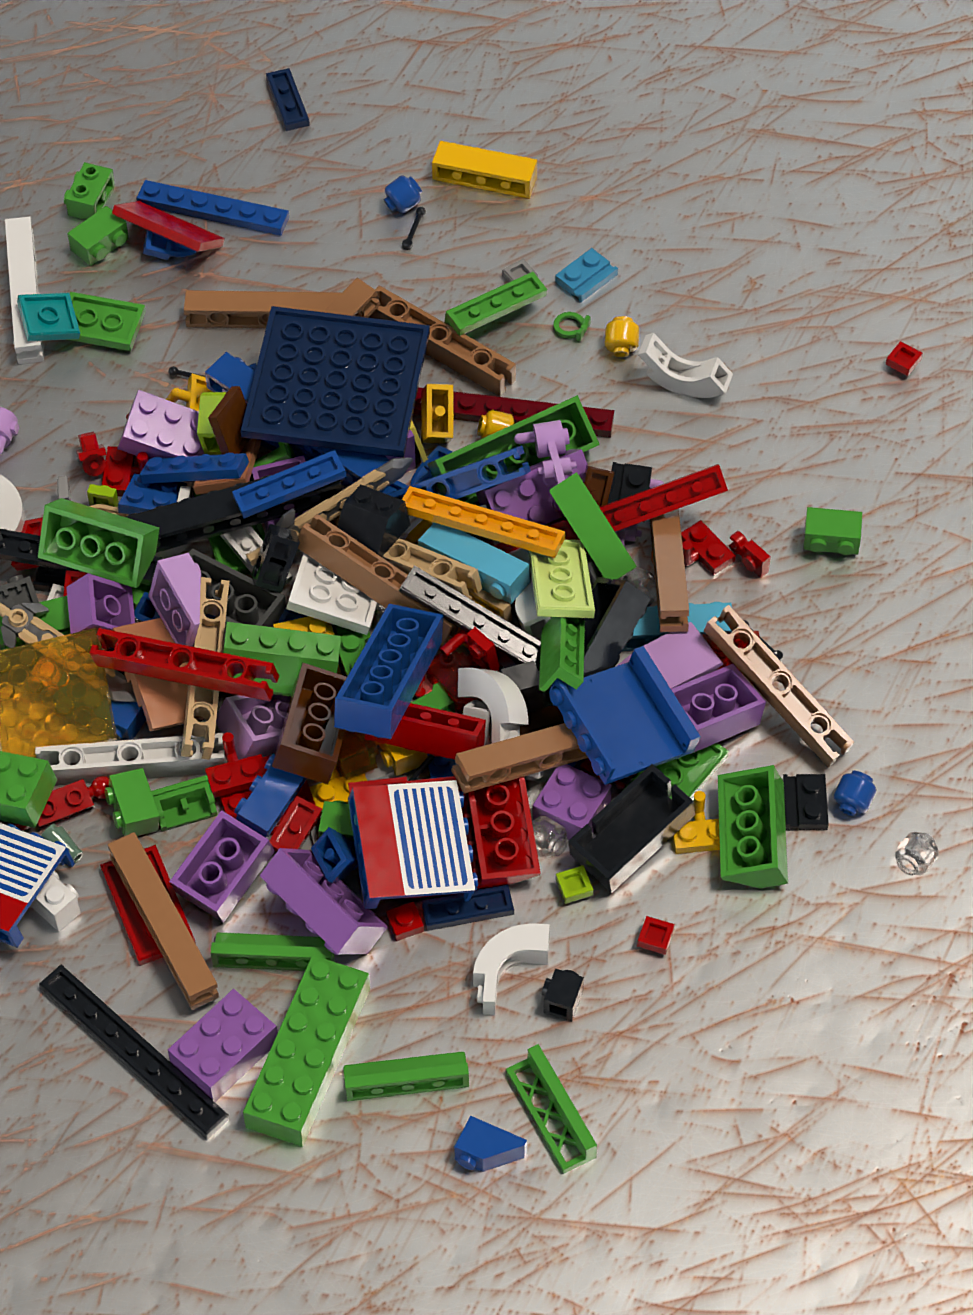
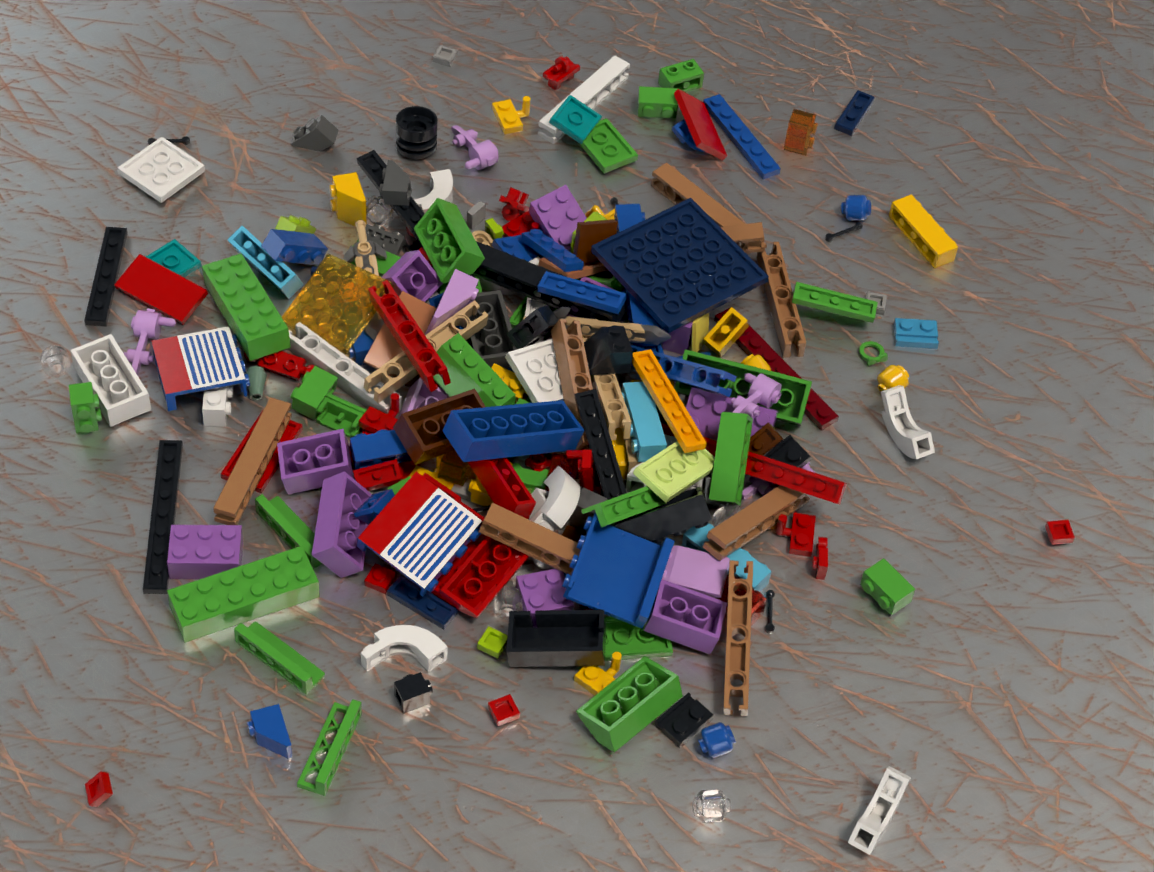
camera: 40 degrees right, 5 degrees down
none -> clear orange brick [784,109,818,156]

